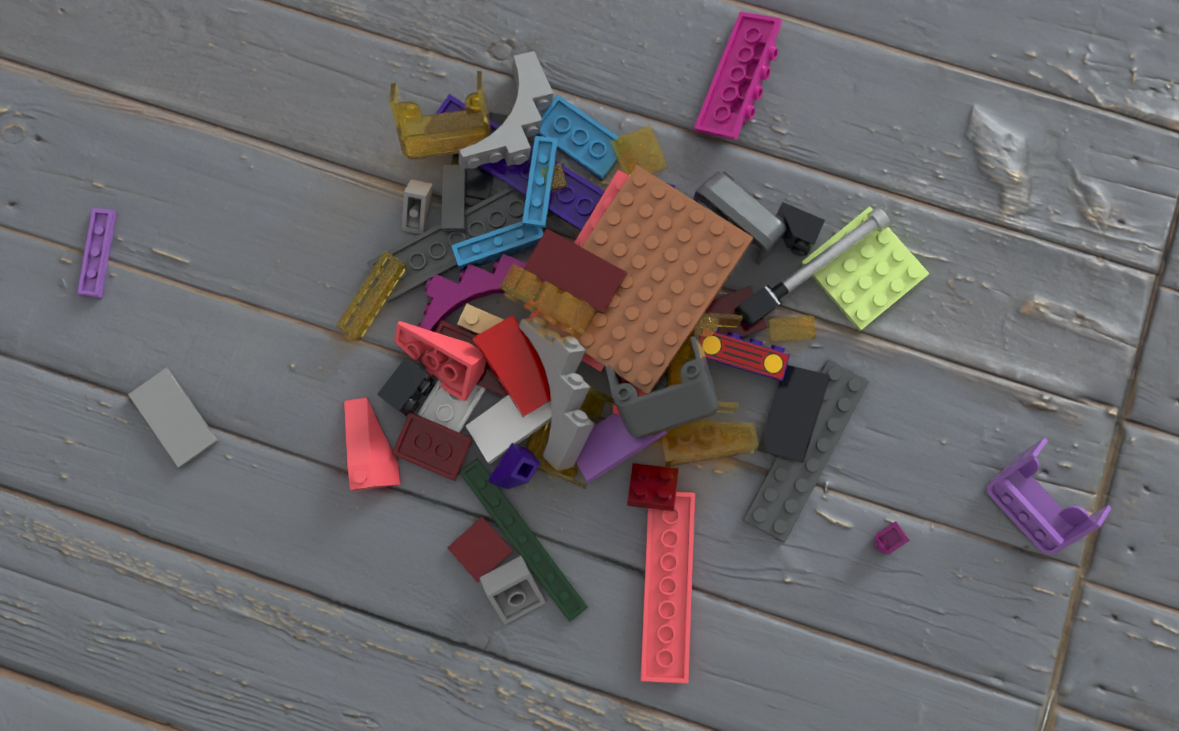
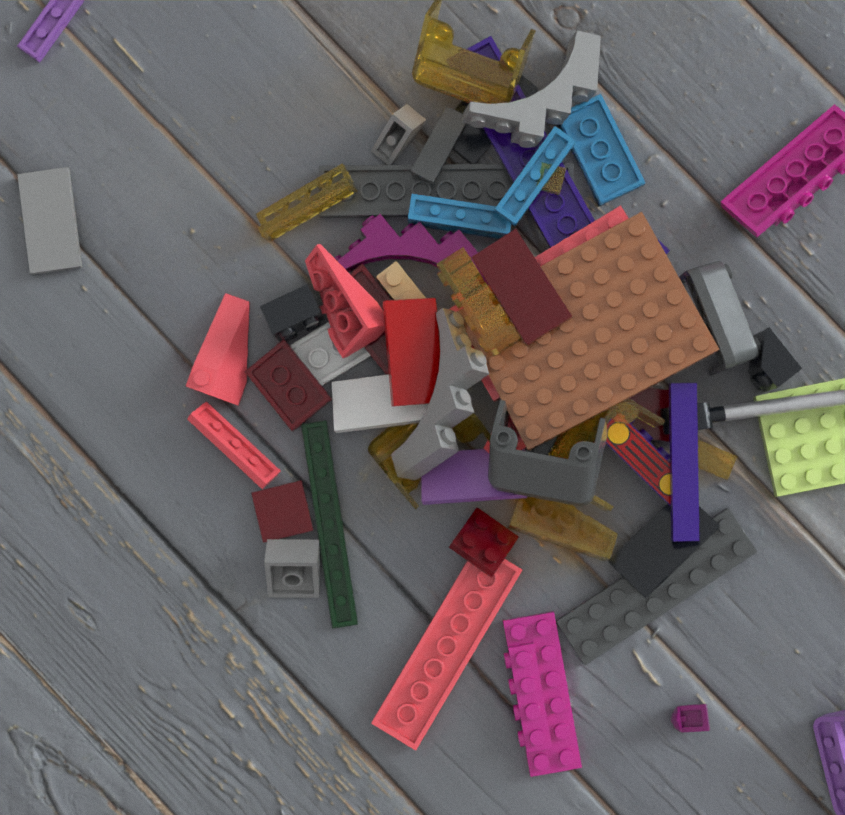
camera: 25 degrees right, 5 degrees up
dark purple slope [488,443,540,489] -> none
clear yellow hinge [610,125,668,176] -> none
none -> coral plate [187,401,281,489]
none -> dark pink plate [503,611,582,777]
none -> dark purple tile [669,383,699,542]

